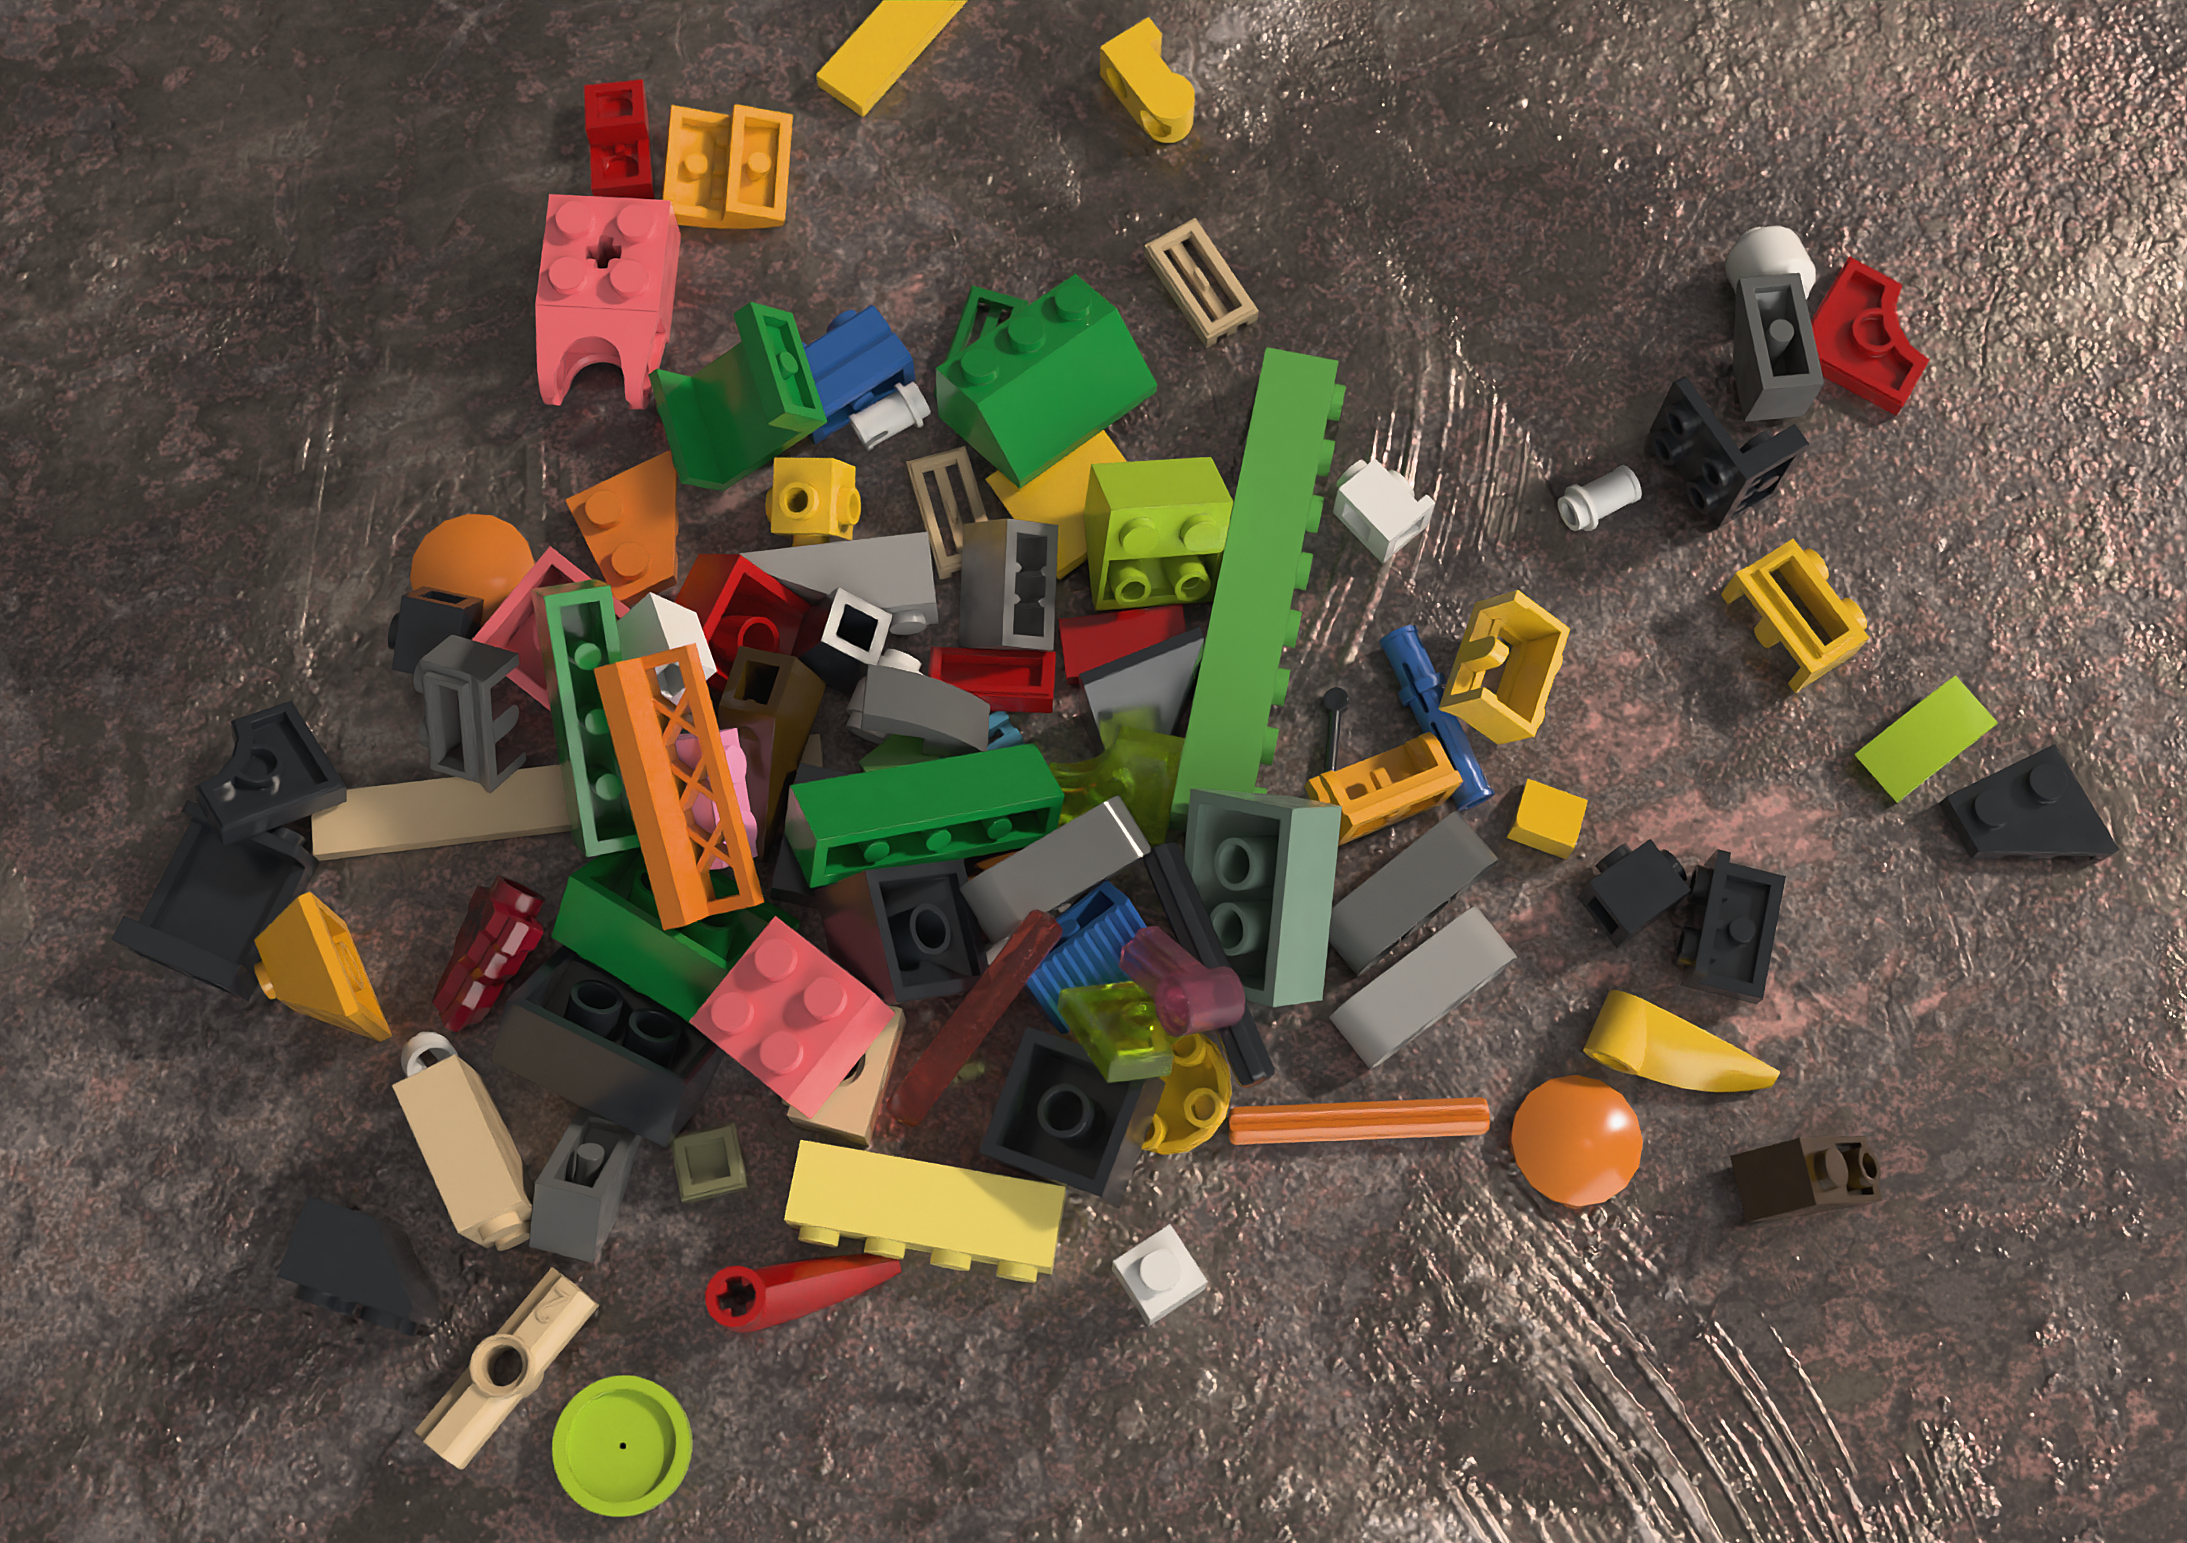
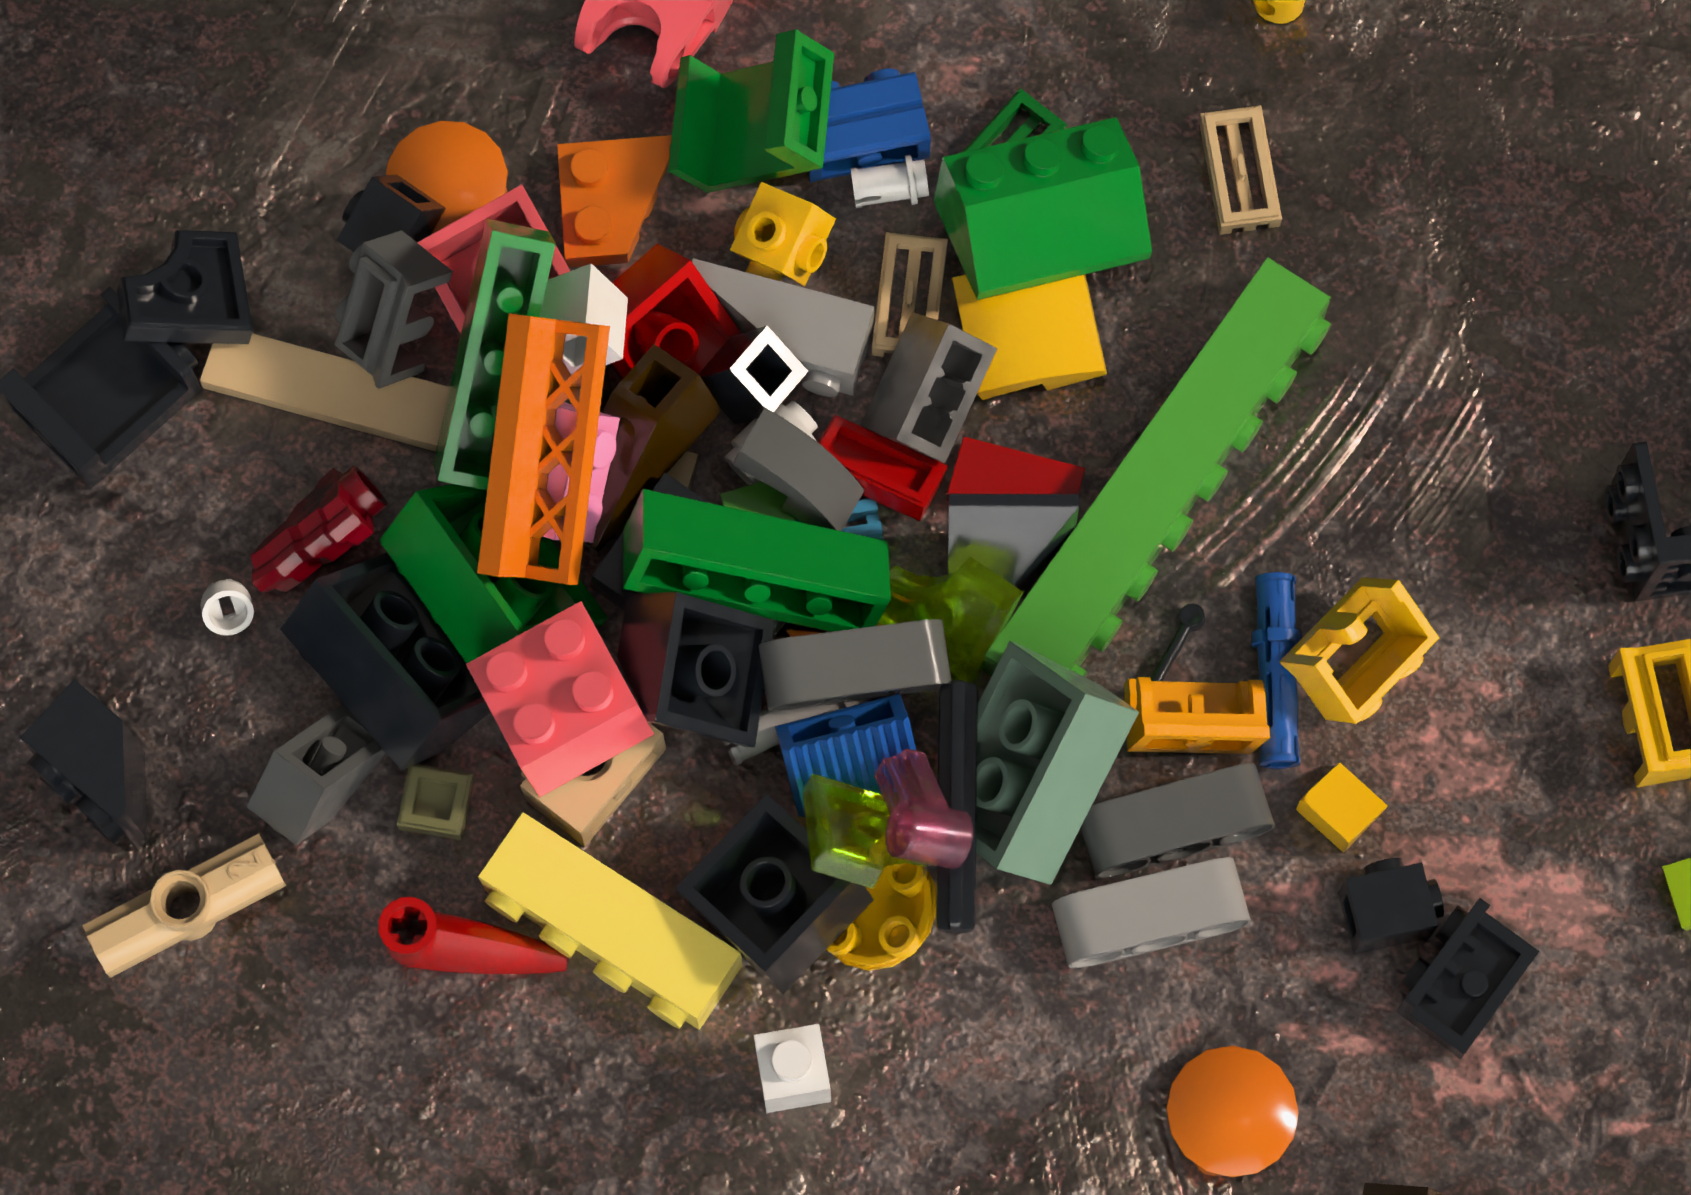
camera: 25 degrees right, 0 degrees up
light orange slope [254,892,392,1042] -> none
tan brick [392,1054,535,1251] -> none
lime piece [552,1375,692,1517] -> none
clear red axle [887,909,1063,1127] -> none
lime slope [1084,457,1233,610] -> none
orange axle [1228,1097,1490,1145] -> none
white brick [1333,459,1435,564] -> none
white pin [1558,465,1642,531] -> none
yellow piece [1583,990,1780,1092] -> none

